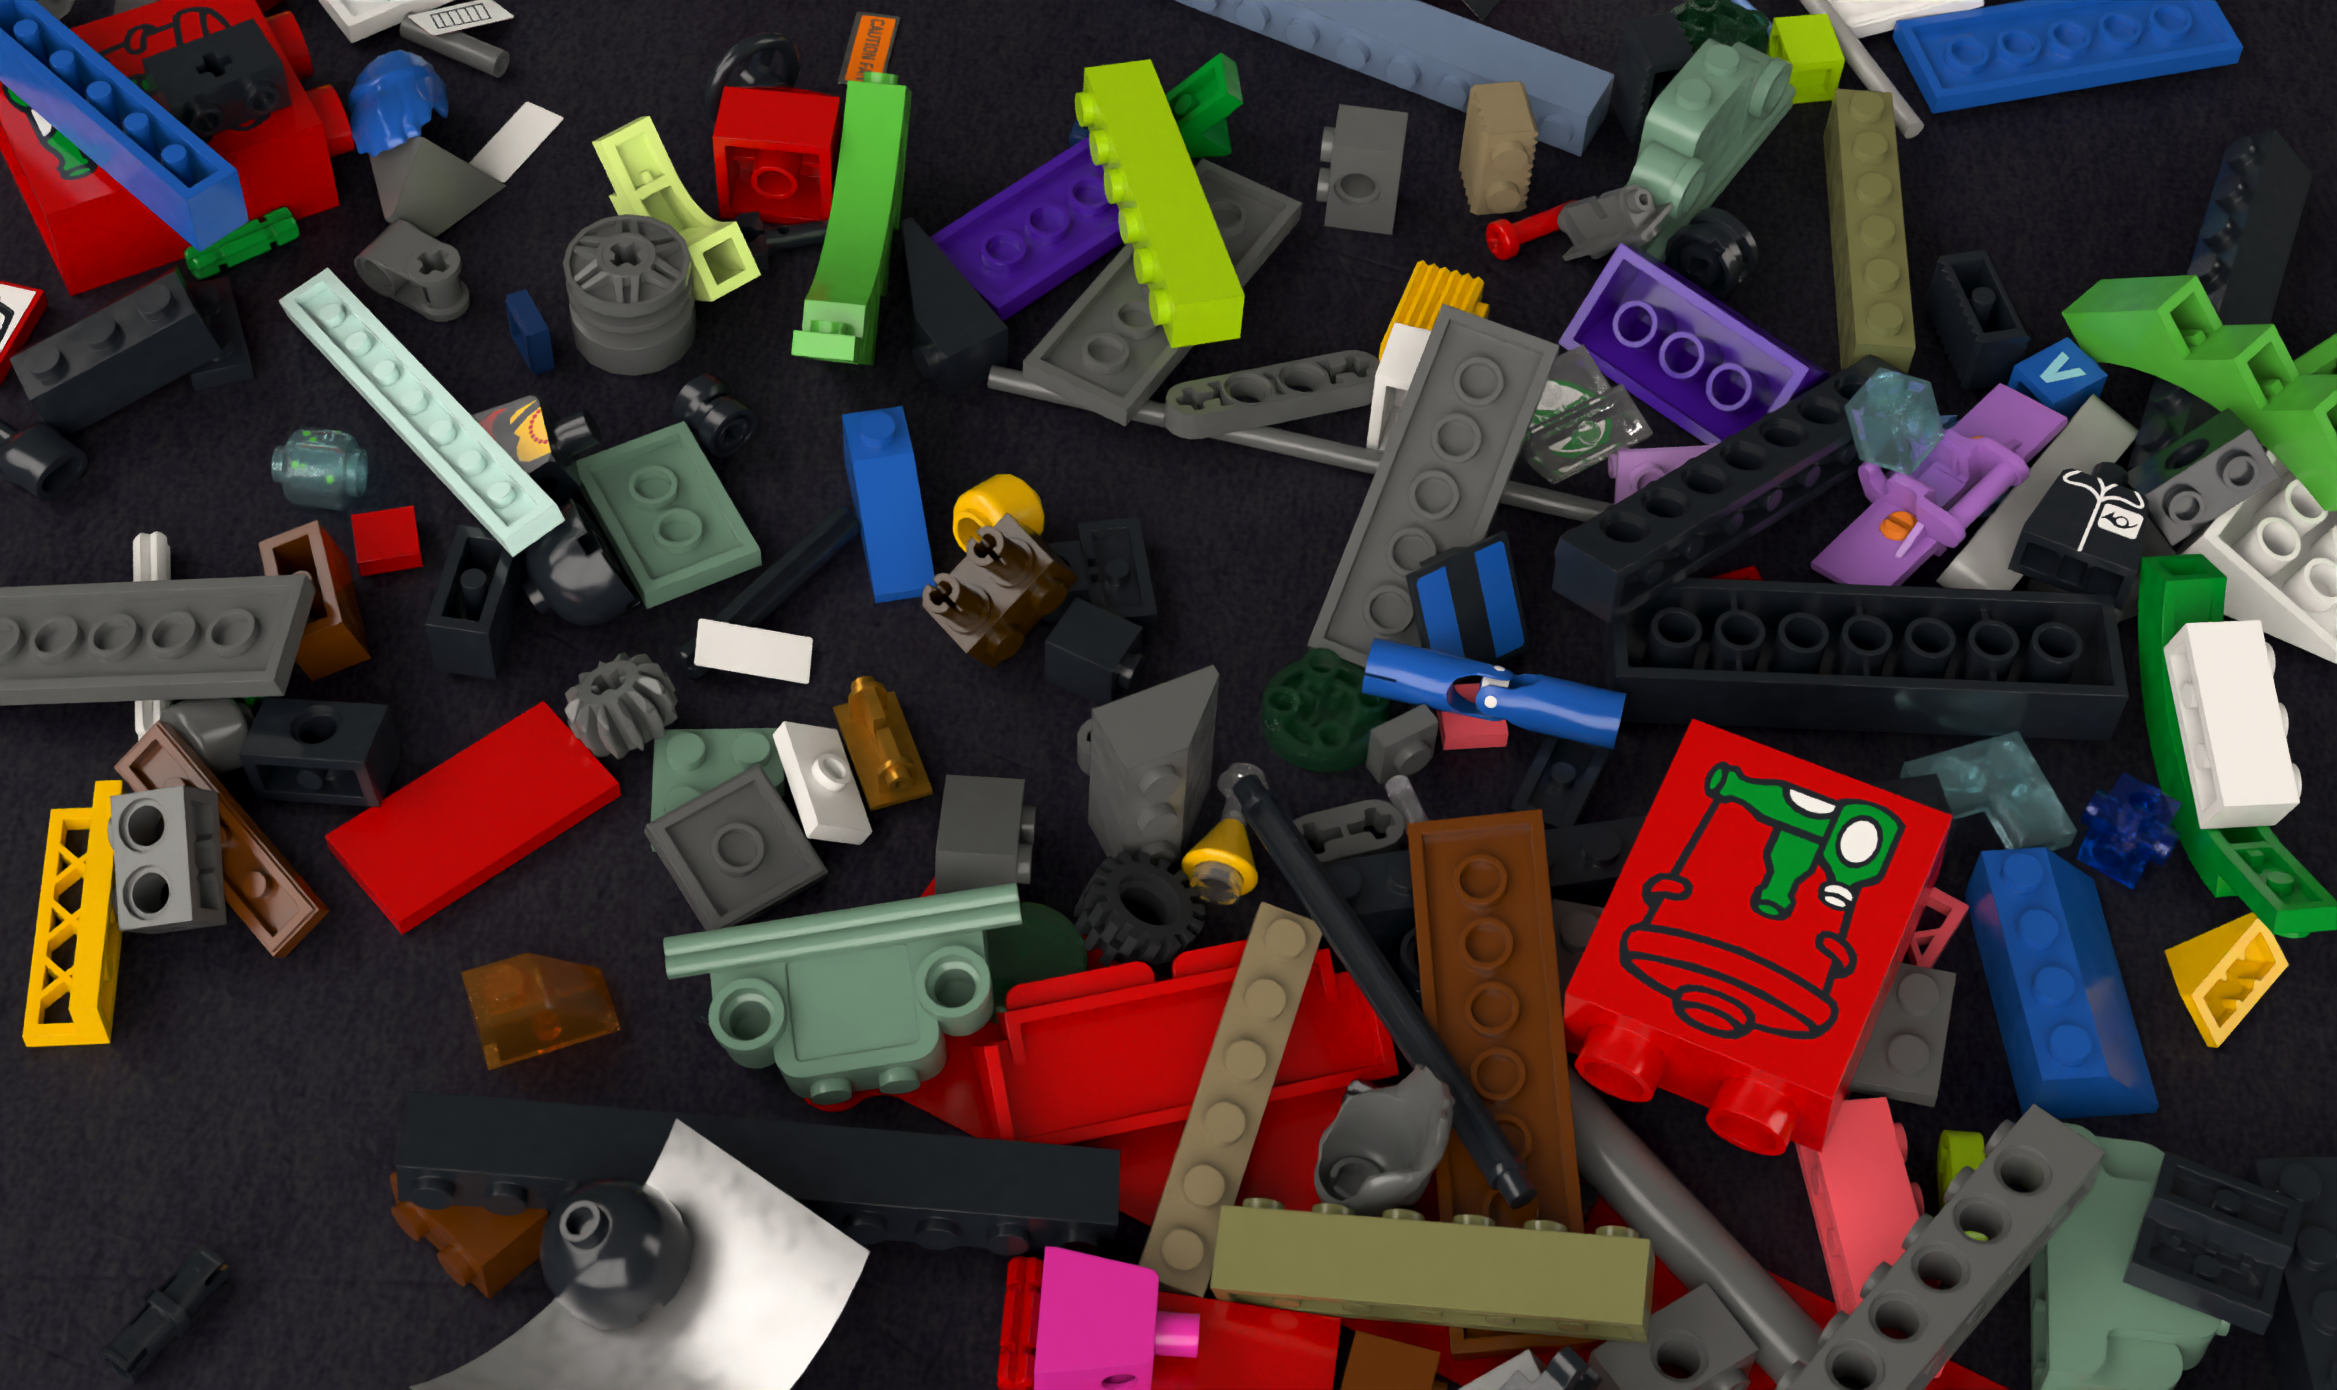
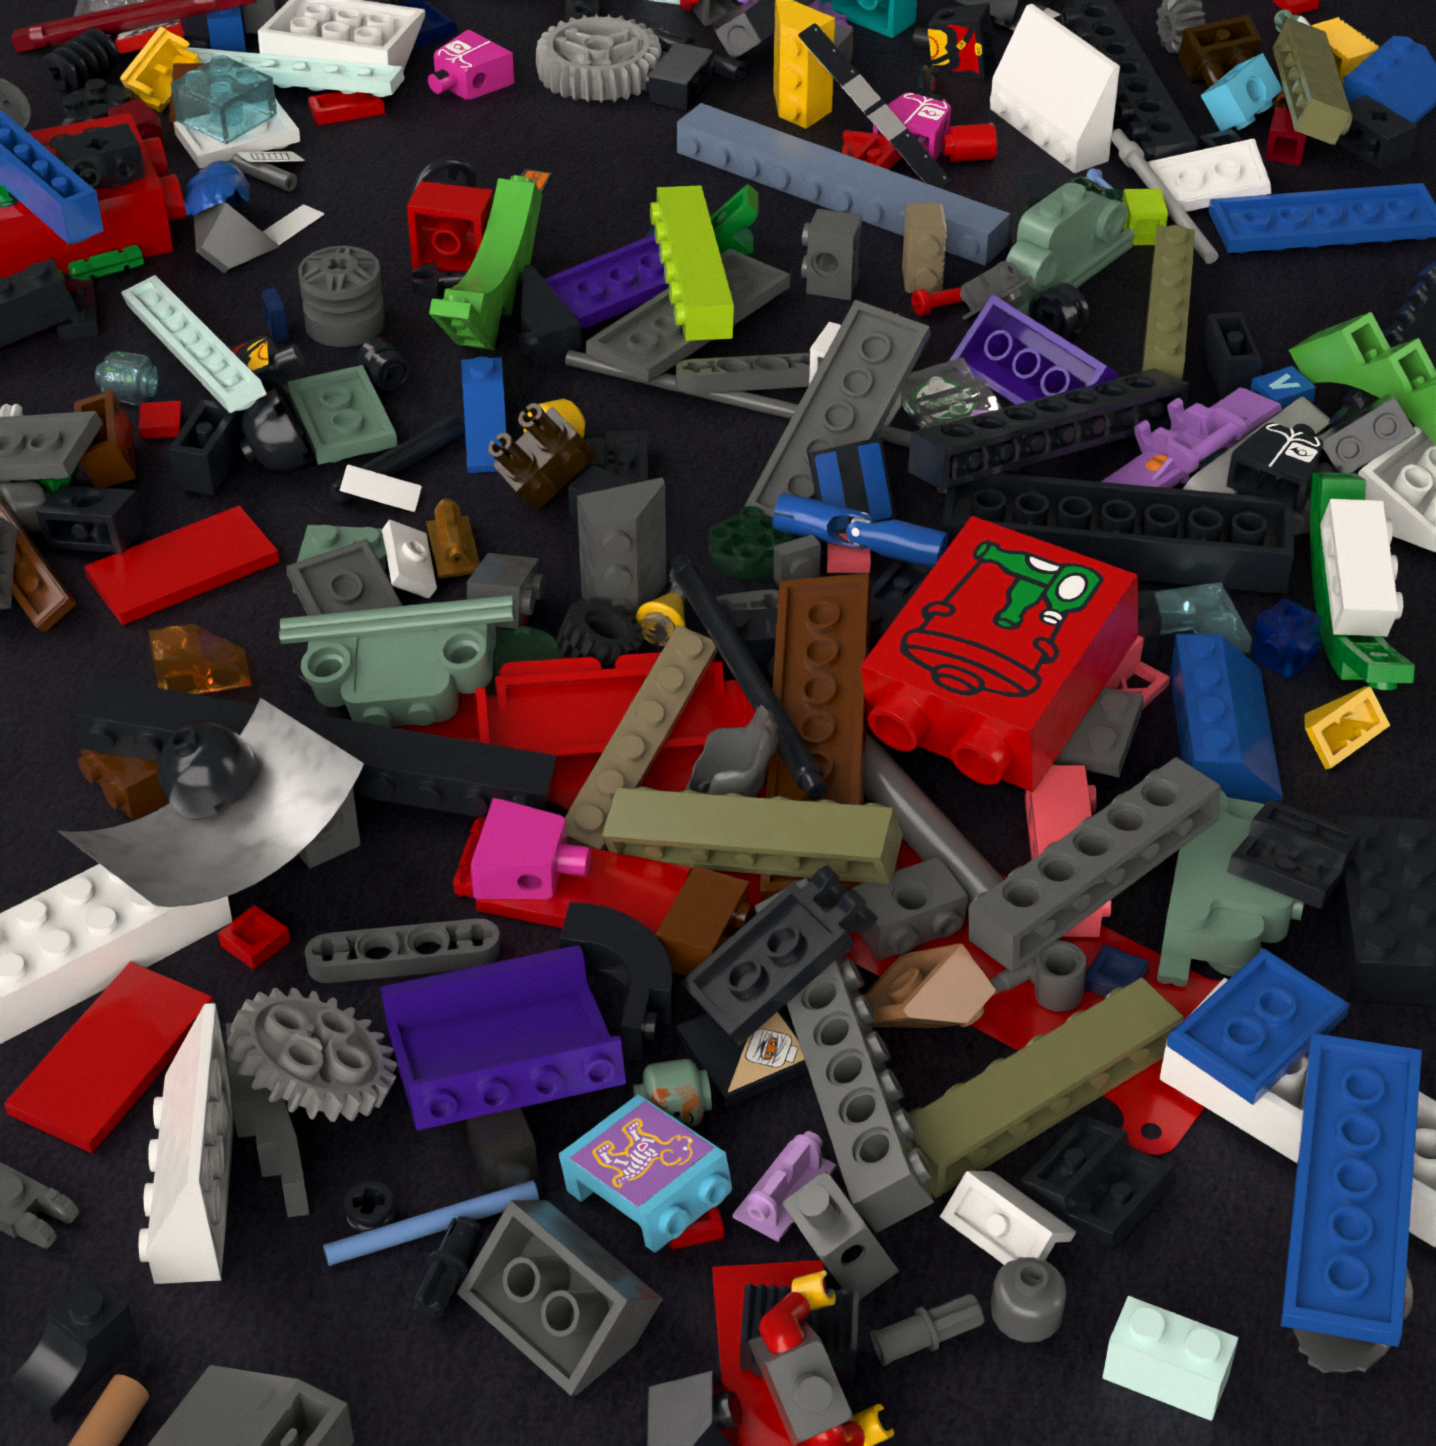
camera: 10 degrees right, 10 degrees down
dark grey piece [354,219,471,322] -> none
dark grey gear [564,652,678,759] -> none
yellowish green arch [592,116,761,301] -> none
clear light blue brick [1844,367,1945,475] -> none

